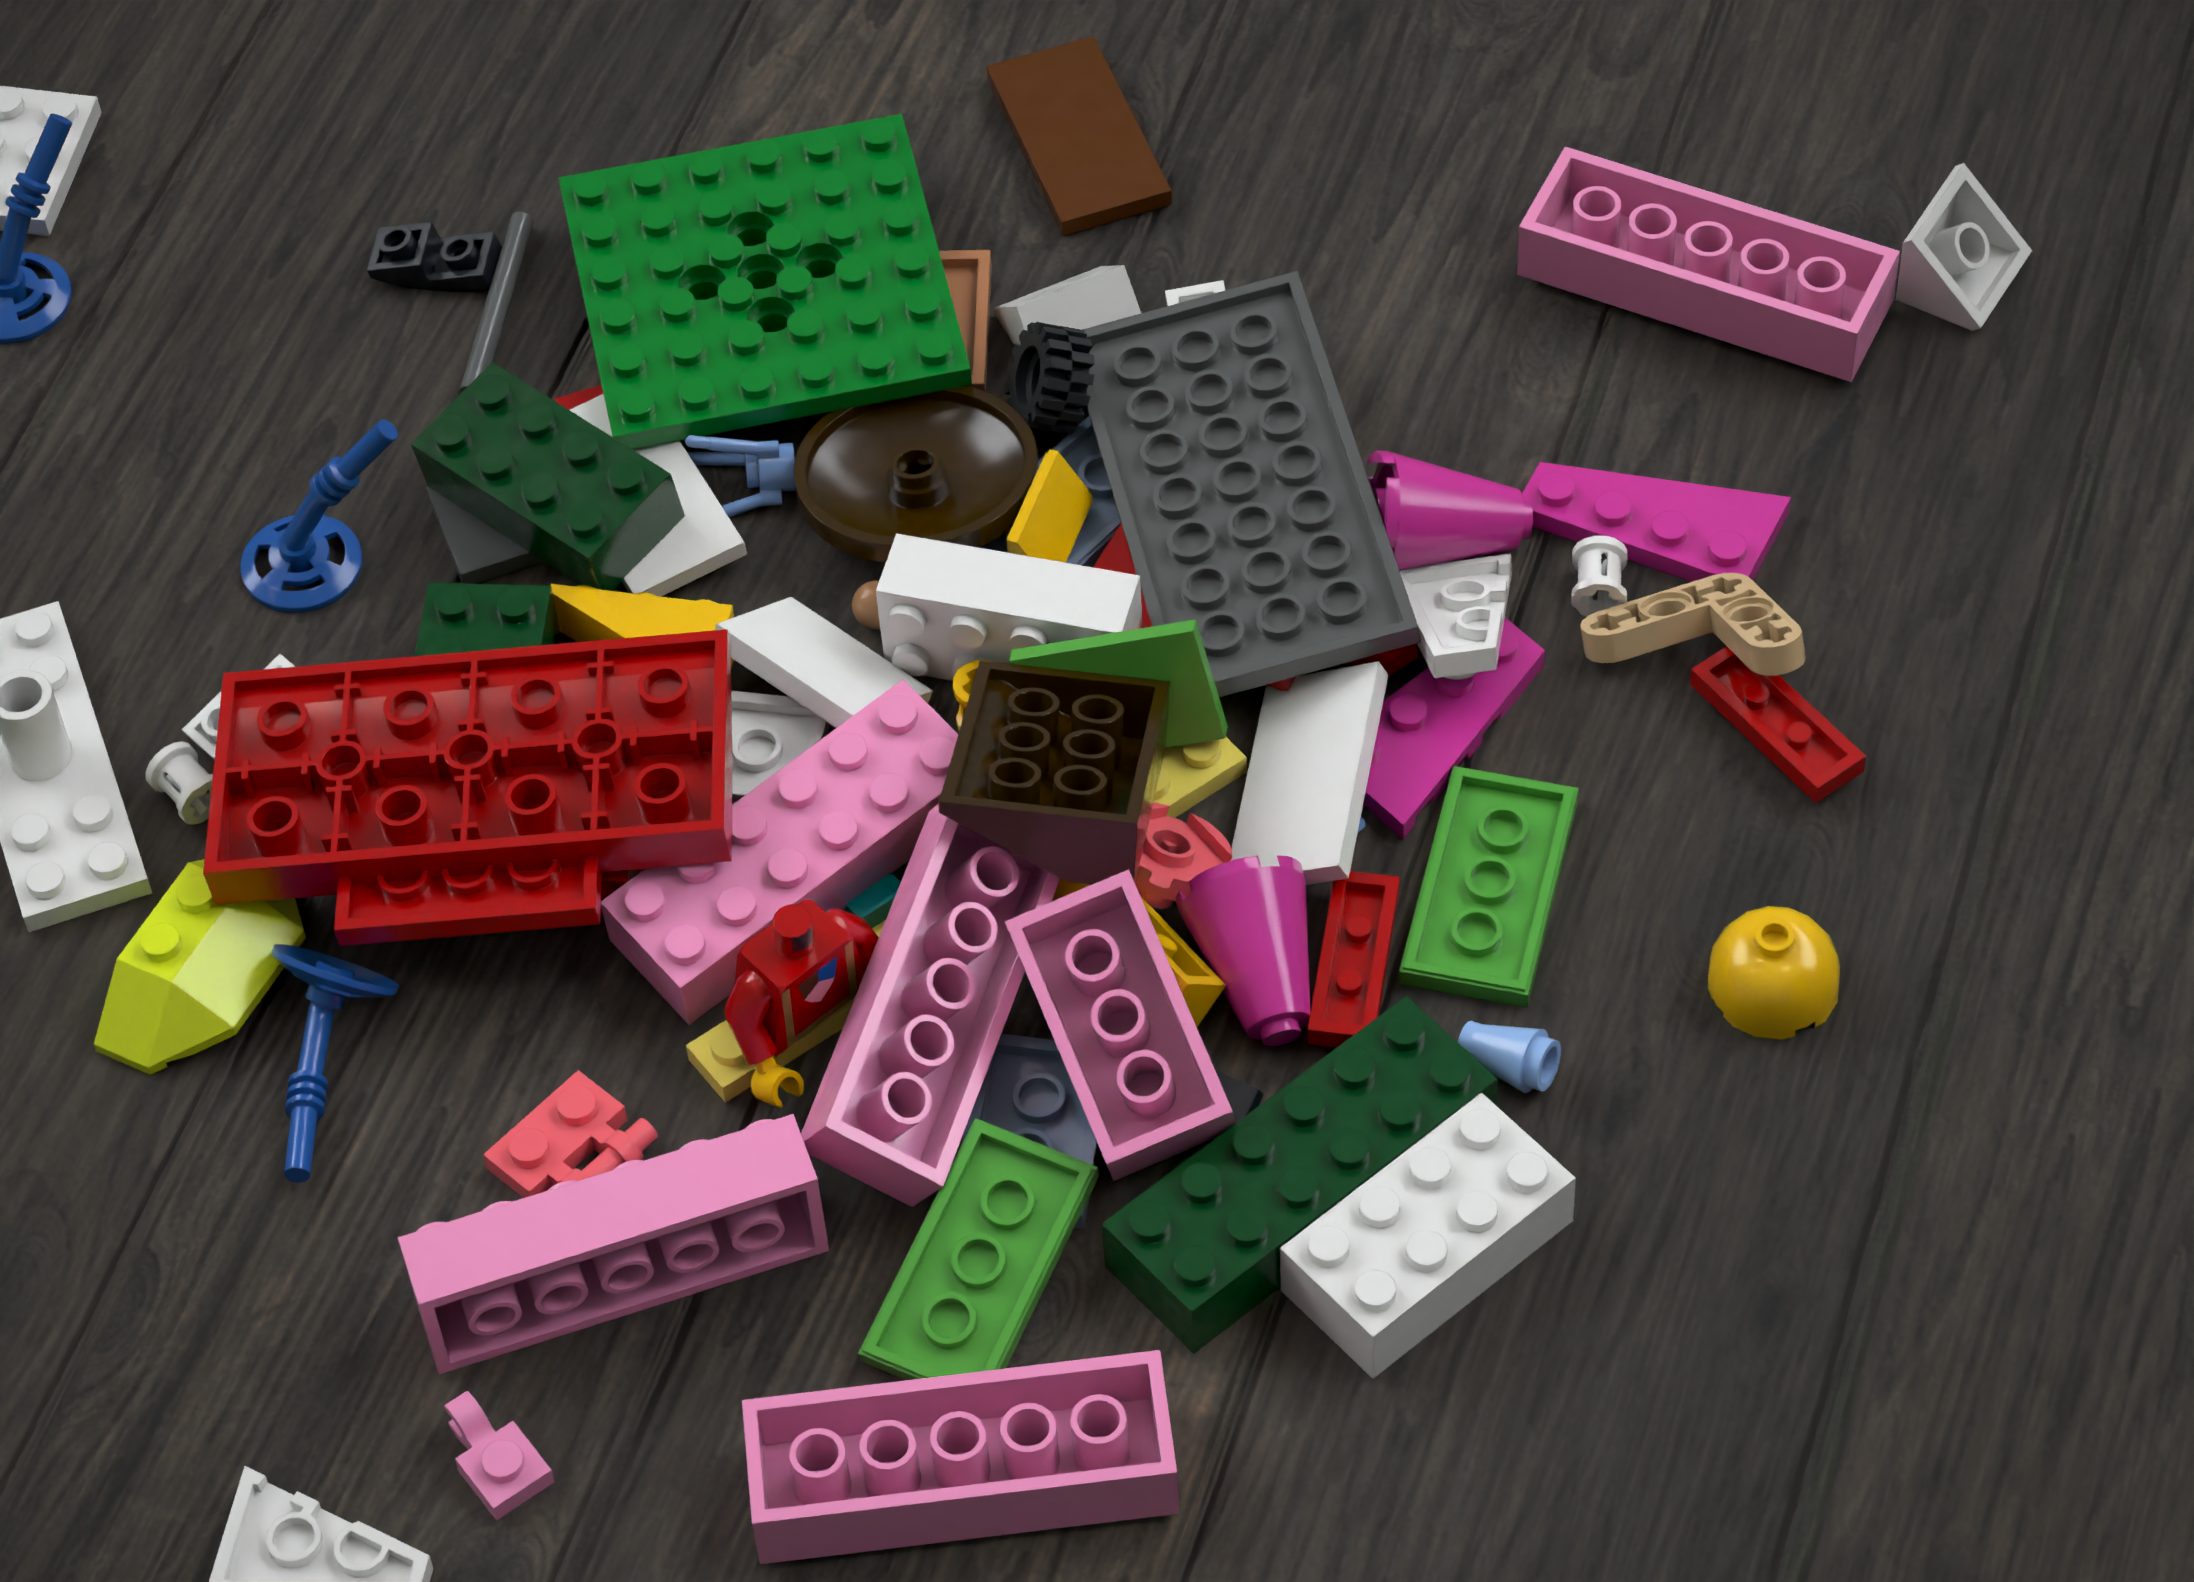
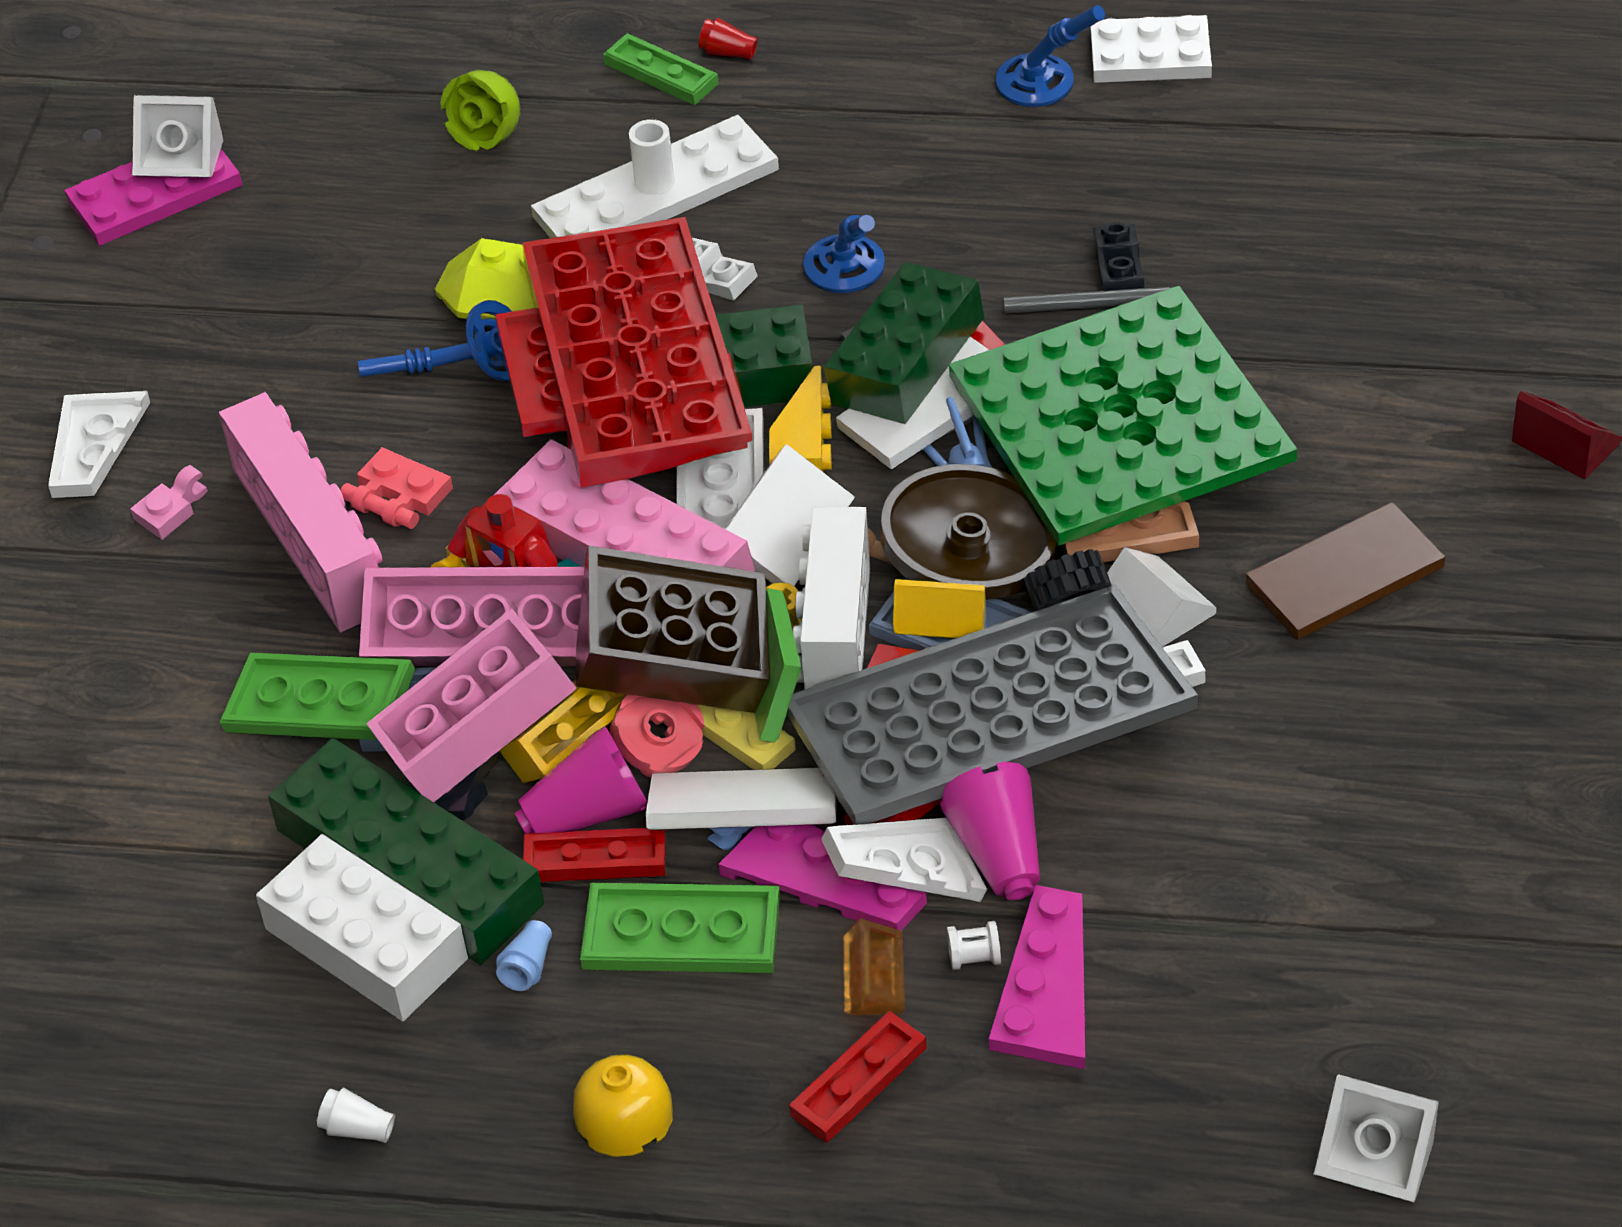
camera: 80 degrees right, 5 degrees down
bright pink brick [742,1350,1180,1564] -> none
bright pink brick [1517,147,1900,382] -> none
tan beam [1580,573,1806,676] -> none
none -> white cone [317,1088,395,1143]
none -> clear orange slope [844,918,905,1016]

